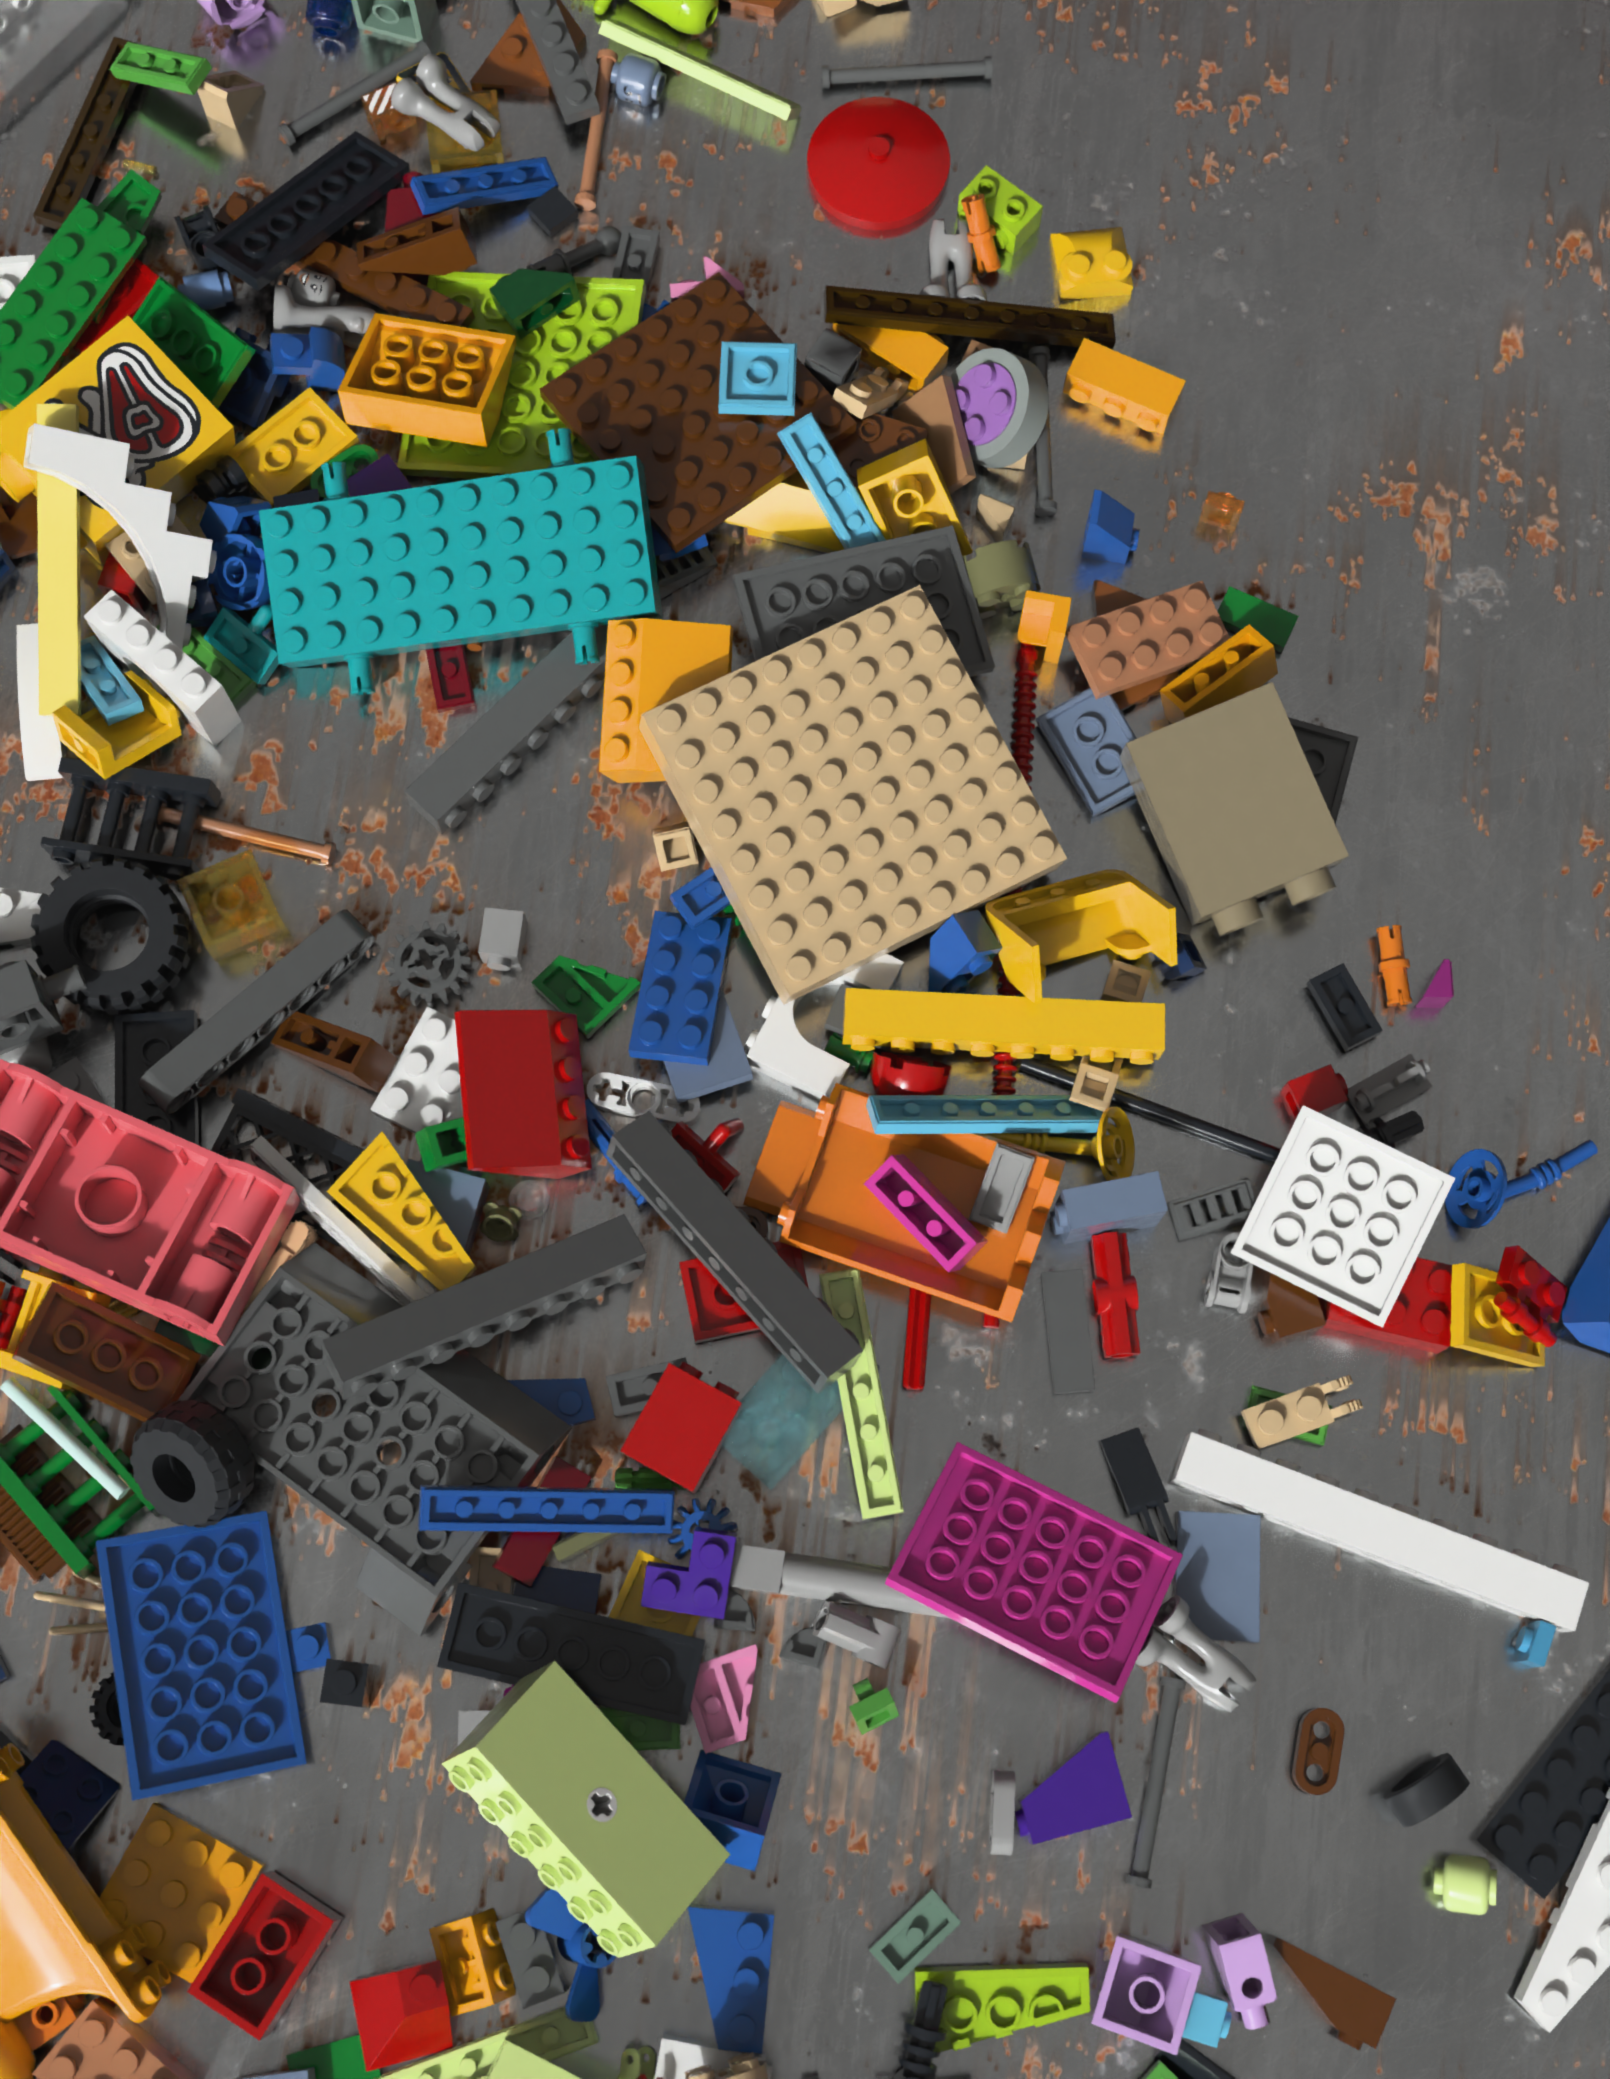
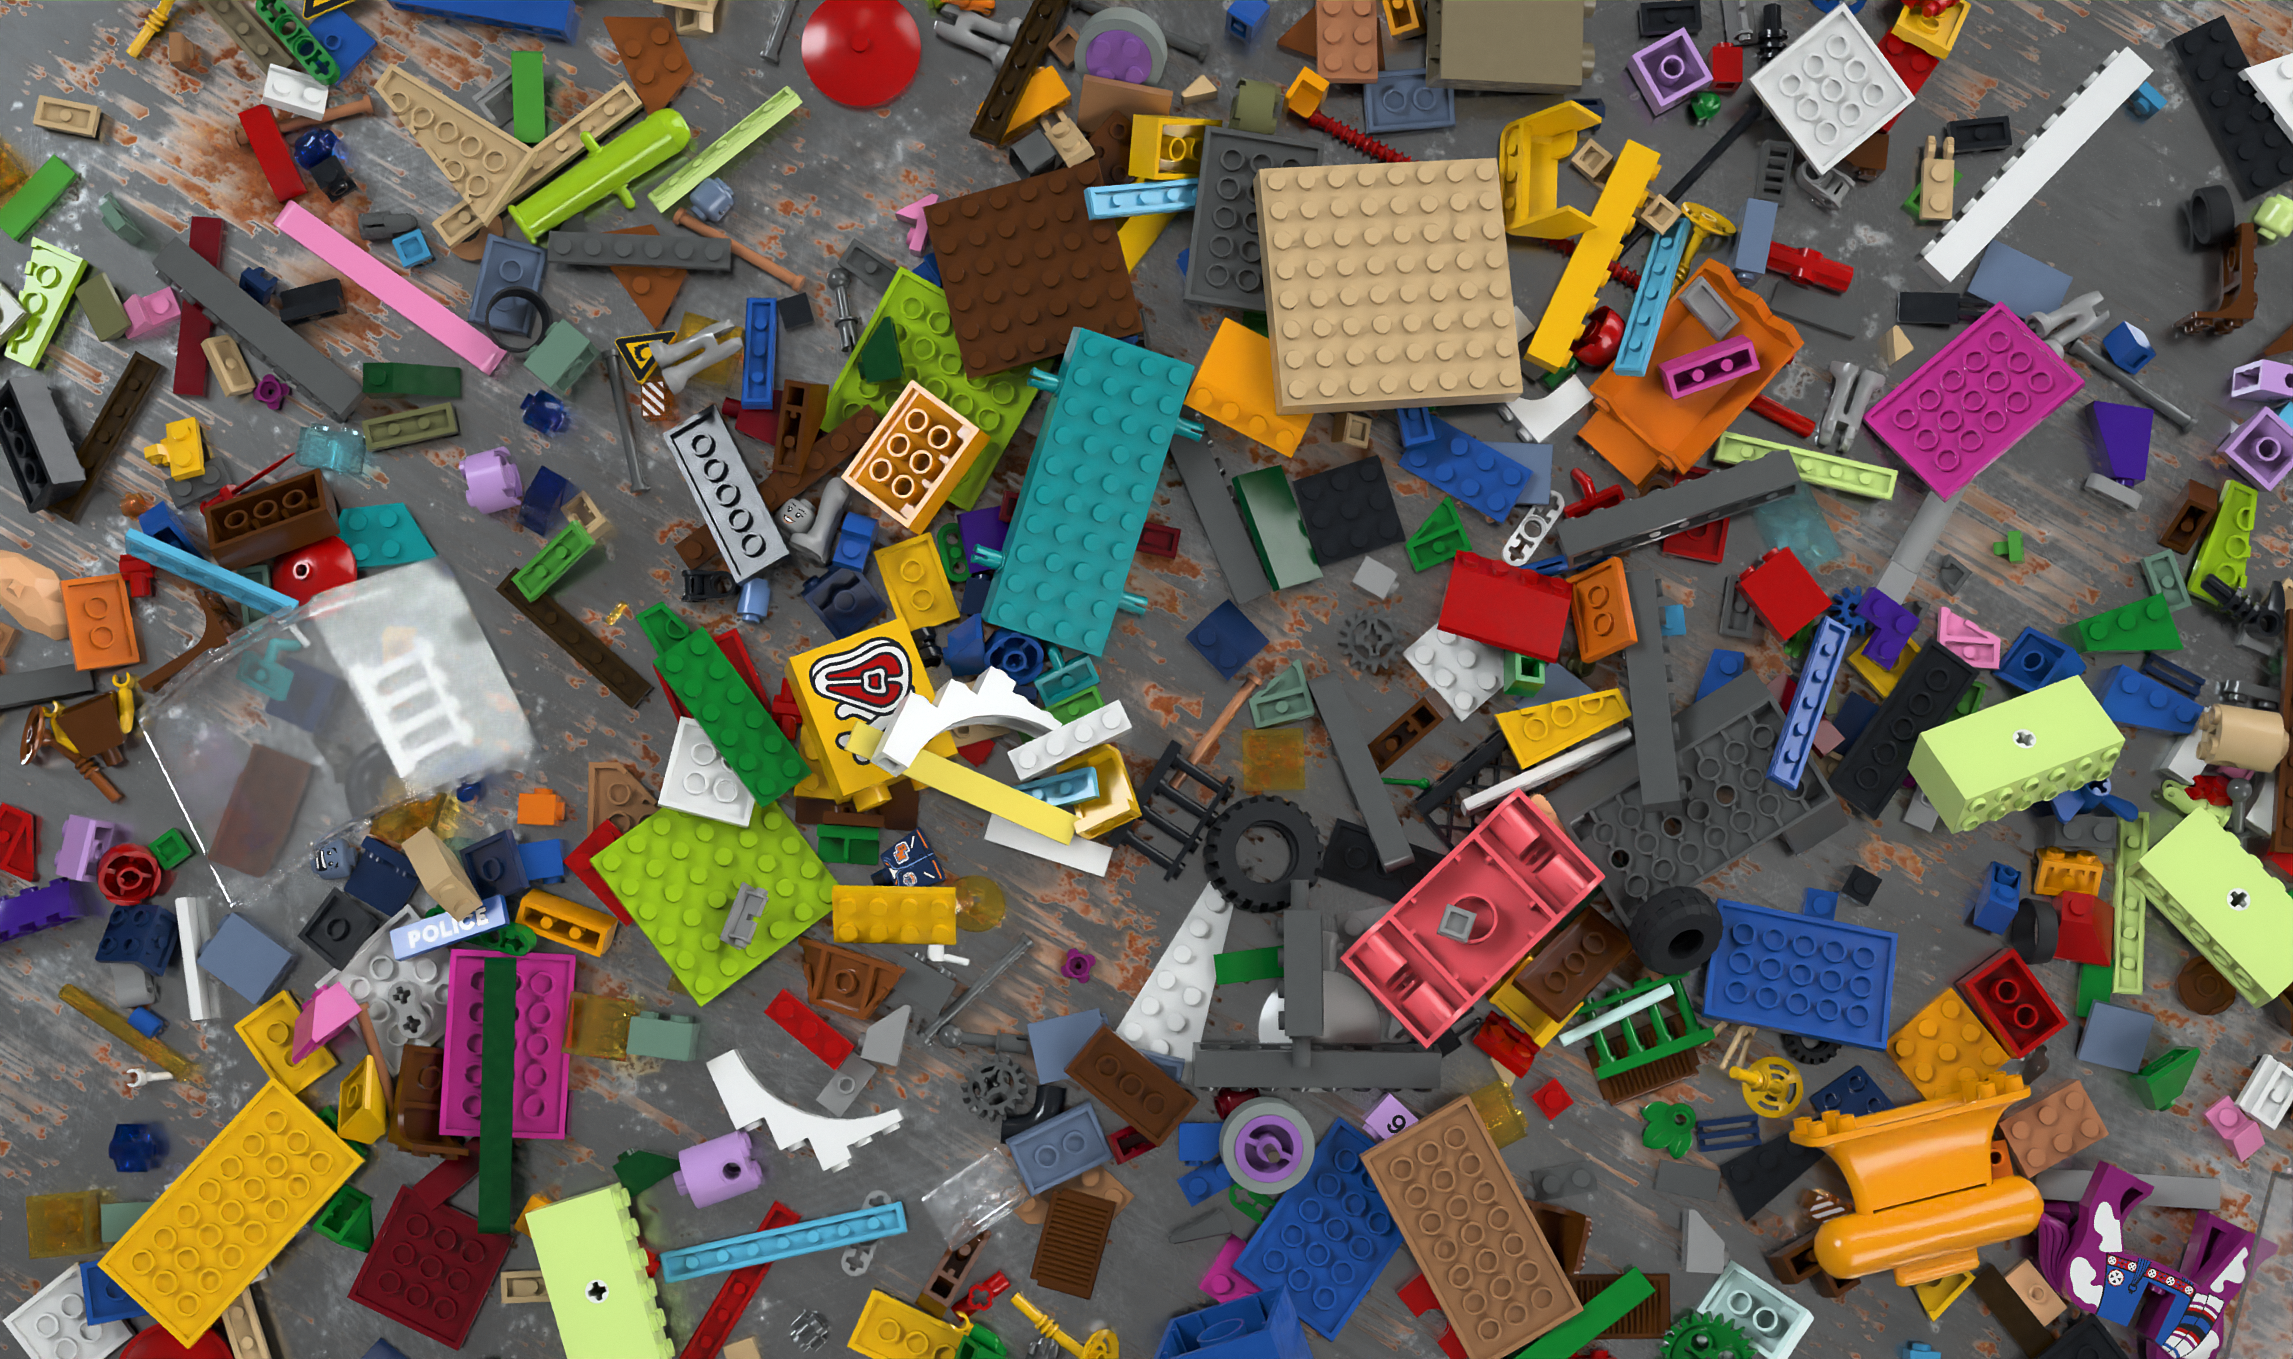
camera: 70 degrees left, 10 degrees up
green plate [132,276,256,409] -> none
medium azure tile [718,341,797,416] -> none
light grey piece [812,1601,901,1669] -> none
blue slope [928,910,1003,994] -> none
reddish brown plate [1292,1708,1345,1795] -> none
none -> clear blue slope [517,465,574,537]
none -> dark blue slope [1185,599,1270,684]
none -> tile [1231,465,1323,592]
none -> sand green wing [1249,659,1315,731]
none -> black plate [1292,454,1406,568]
none -> green hinge [1381,777,1430,790]
none -> light grey tile [1437,903,1477,944]
none -> orange plate [1566,556,1638,664]
none -> lavender brick [1626,27,1714,116]
none -> dark azure plate [1660,604,1686,637]
none -> green plate [1690,91,1721,121]
none -> yellow dish [1729,1056,1803,1118]
none -> light grey piece [1819,361,1886,452]
none -> tan slope [1886,325,1914,366]
none -> black plate [1946,115,2012,153]
none -> blue slope [1973,861,2022,936]
none -> black tyre [2012,898,2059,965]
none -> clear smoke animal [2021,1044,2050,1085]
none -> green wedge [2067,592,2184,654]
none -> blue panel [2103,321,2157,375]
none -> dark blue tile [2139,652,2206,702]
none -> reddish brown slope [2159,479,2218,555]
none -> reddish brown bracket [2176,223,2258,335]

